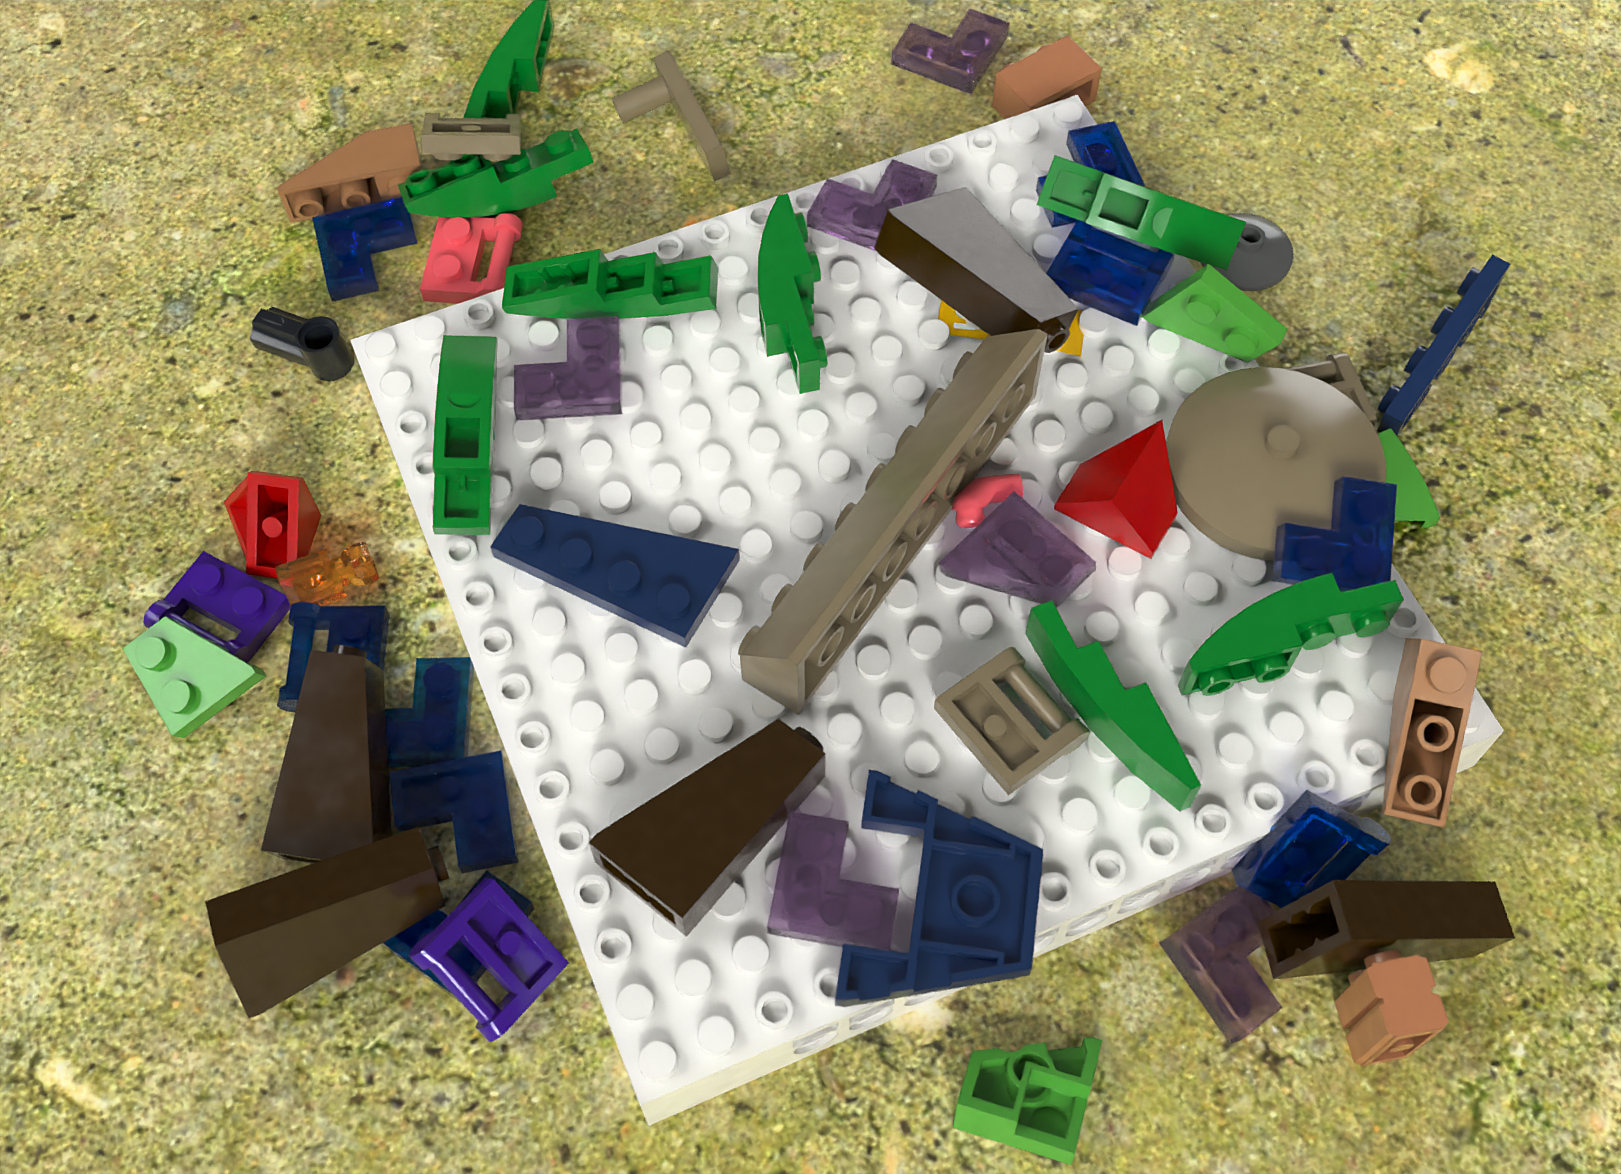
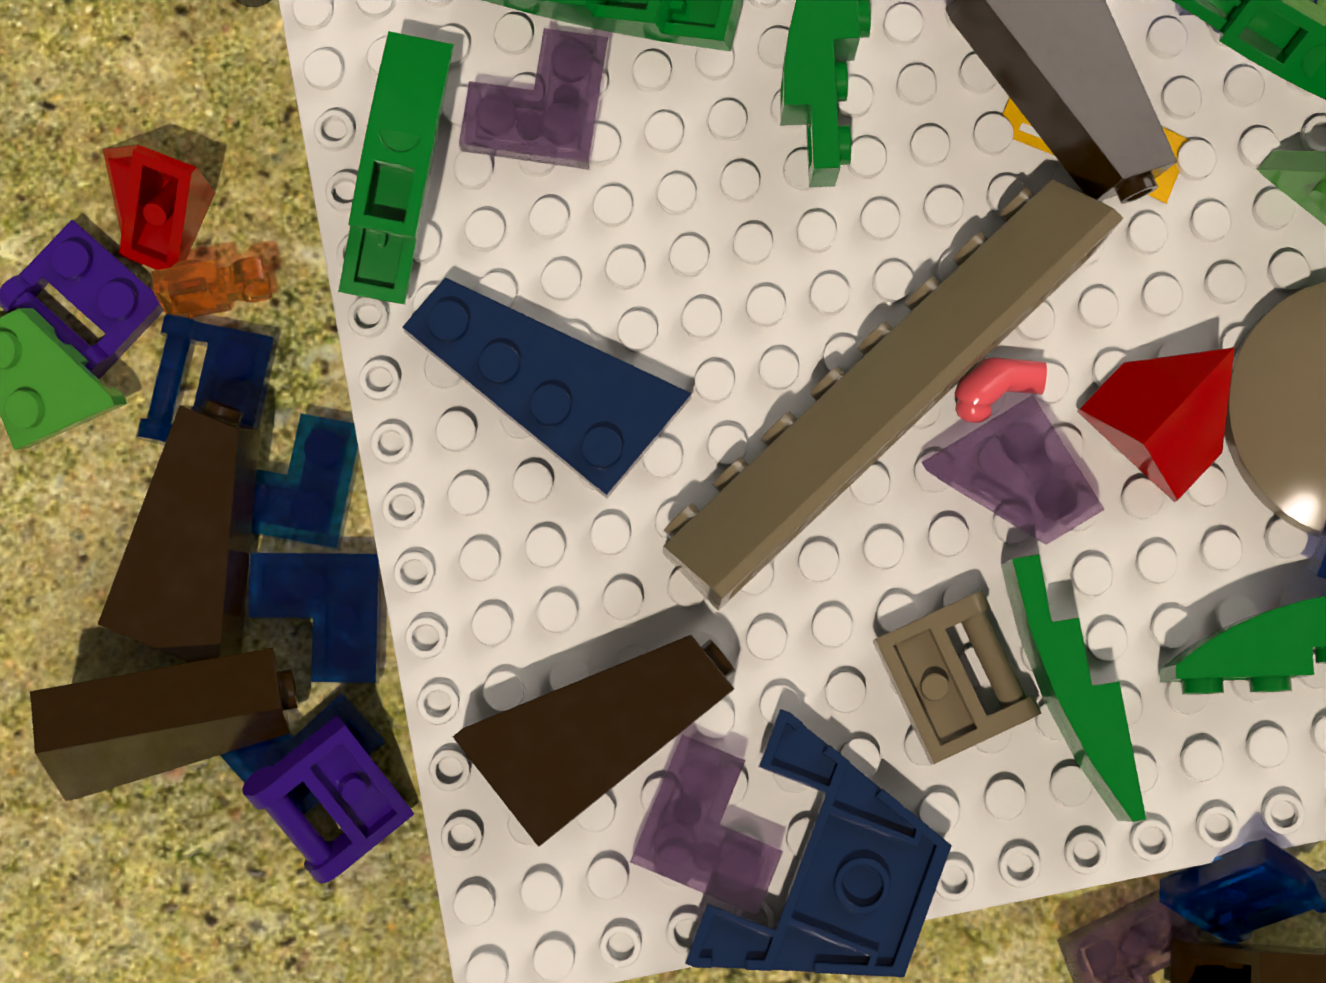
camera: 10 degrees right, 20 degrees up
clear blue plate [1046,220,1174,326] -> none

